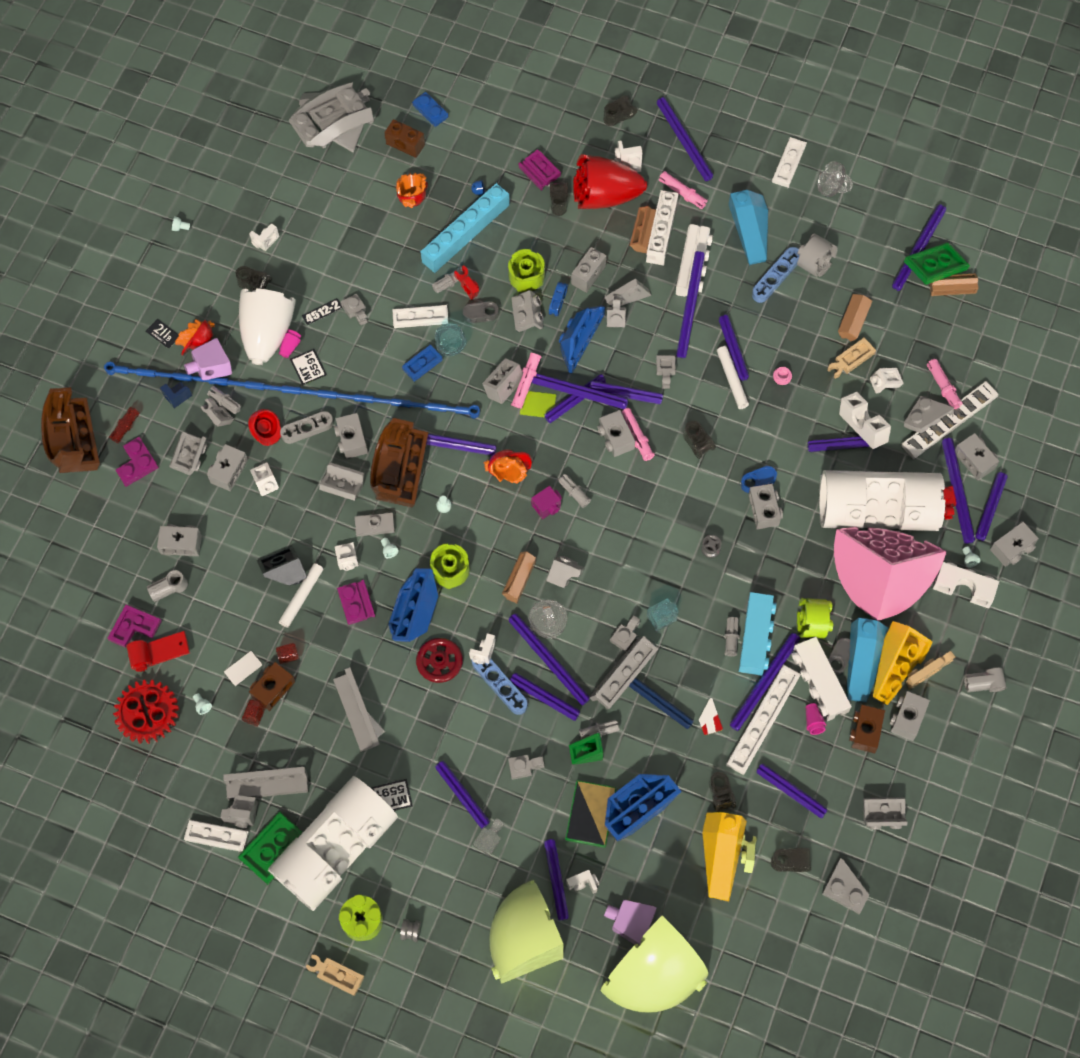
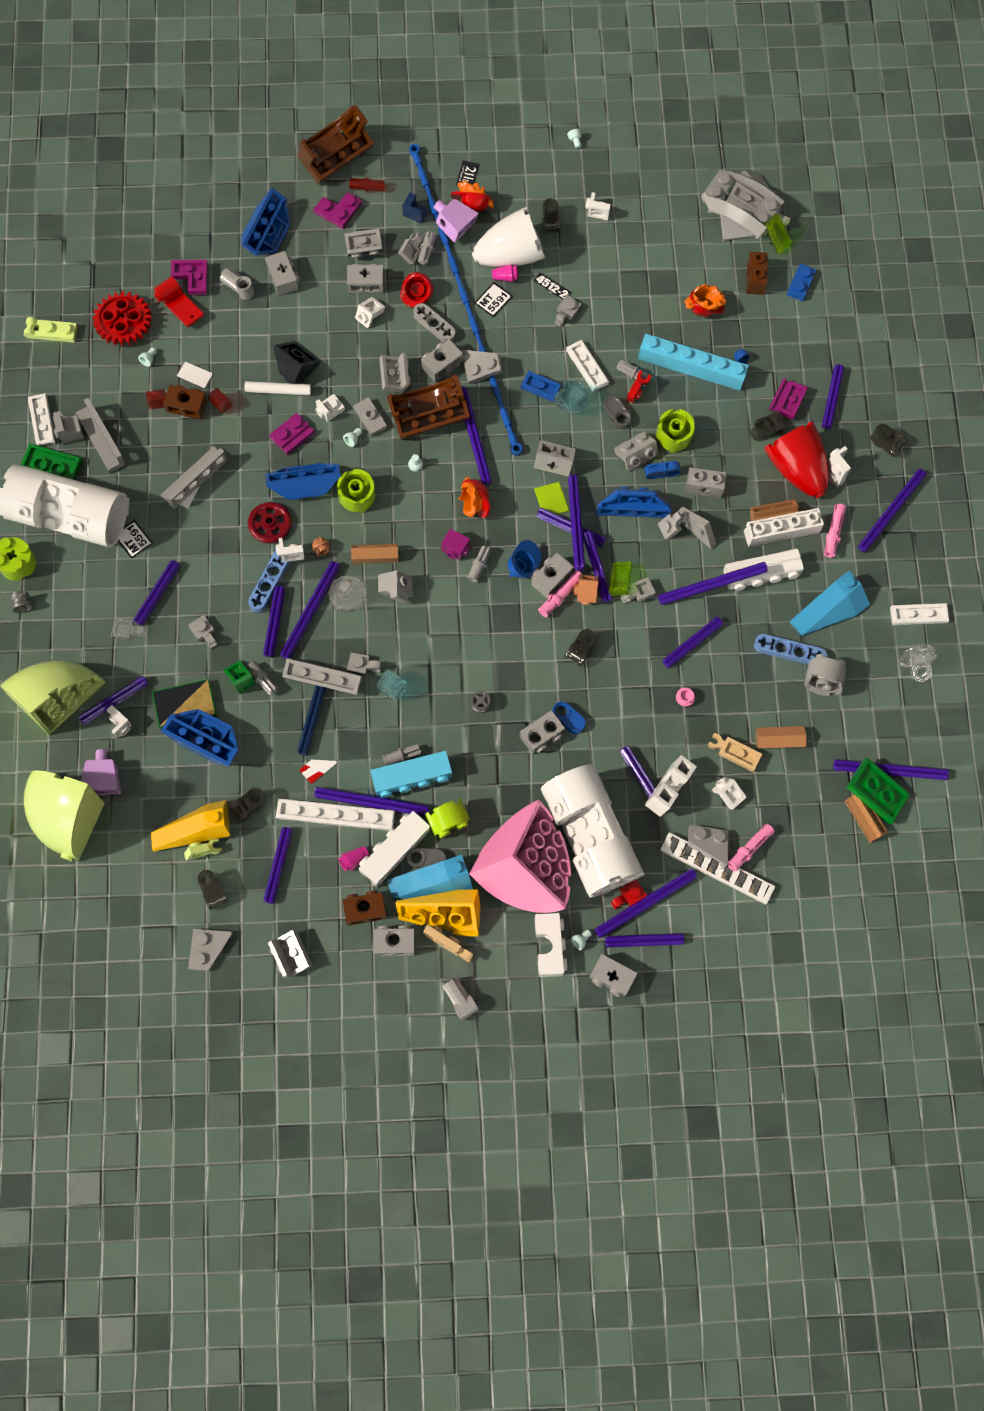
camera: 60 degrees right, 5 degrees up
bright pink pin [511,353,541,409] -> none
white piece [717,346,749,409] -> none
light grey brick [955,433,999,481] -> none
none -> yellowish green plate [24,317,77,343]
none -> blue wedge [241,188,290,256]
none -> nougat plate [312,537,331,556]
none -> light grey wing [461,350,503,384]
none -> blue piece [507,540,541,578]
none -> nougat brick [574,574,598,605]
none -> clear neon green tile [609,561,633,596]
none -> clear neon green tile [764,214,792,254]
none -> dark purple axle [822,364,844,430]

